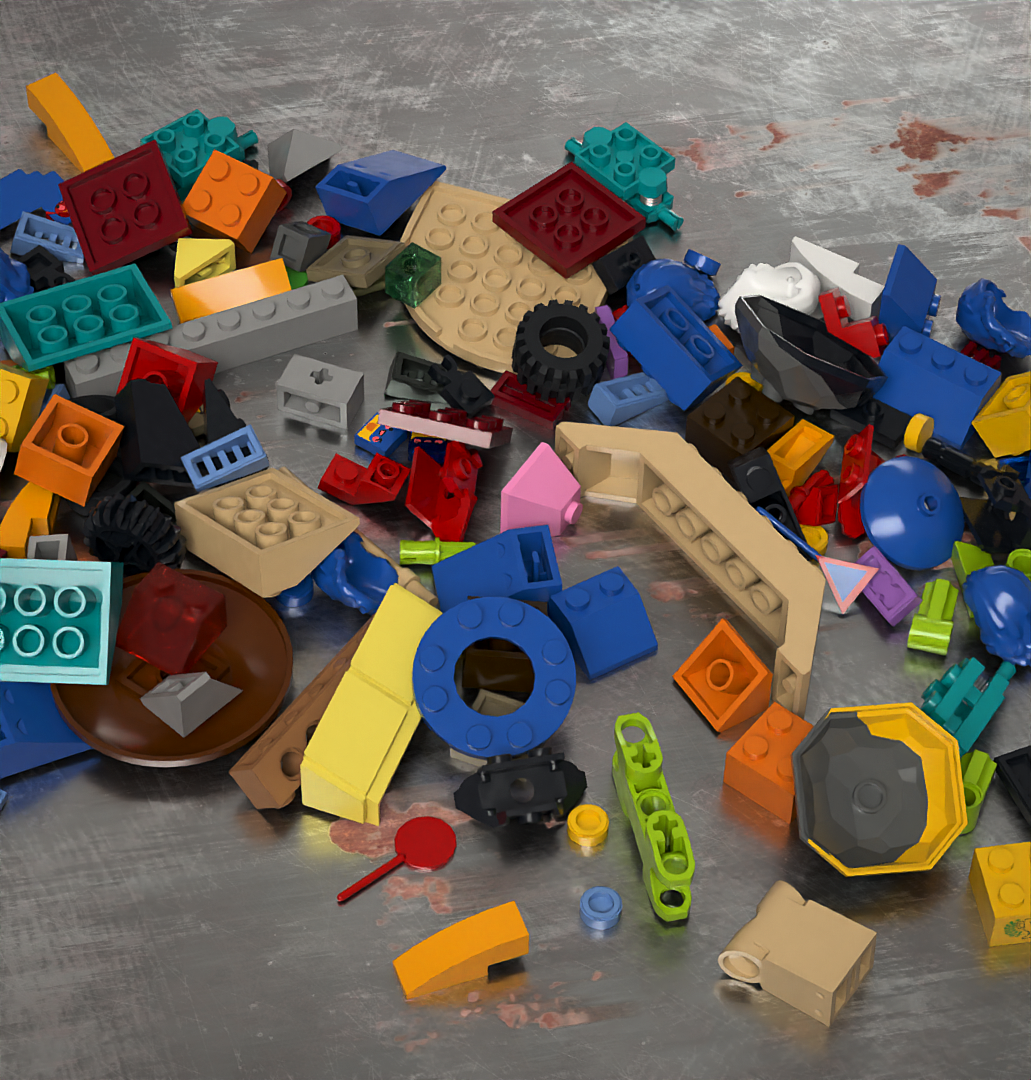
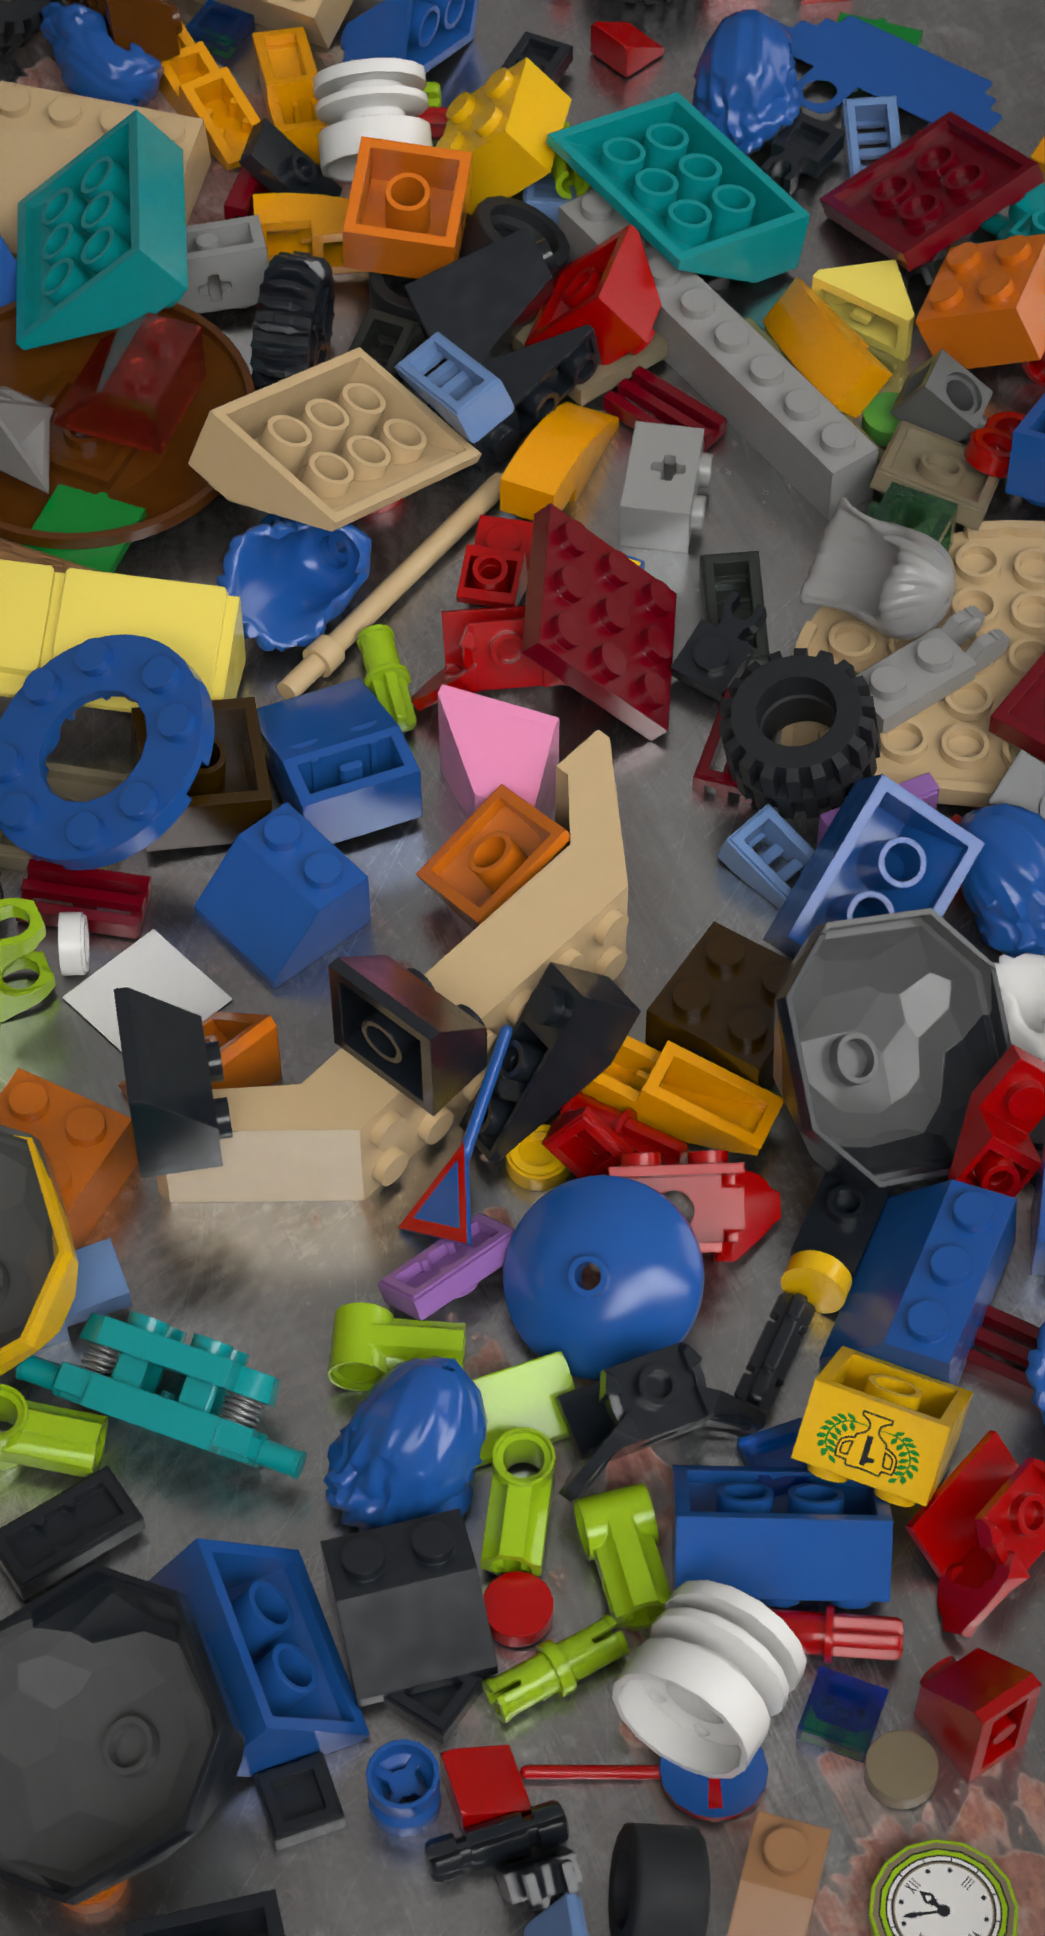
camera: 80 degrees right, 5 degrees up
none -> dark red tile [16,859,153,939]
none -> green piece [22,484,147,573]
none -> white tile [58,912,90,976]
none -> white sticker [62,929,232,1052]
none -> black slope [113,987,233,1178]
none -> black slope [328,955,488,1117]
none -> orange slope [416,784,570,929]
none -> light orange slope [500,402,619,521]
none -> dark red tile [603,365,727,452]
none -> light grey piece [800,497,956,640]
none -> light grey hinge [856,605,1010,734]
none -> red tile [964,428,1013,478]

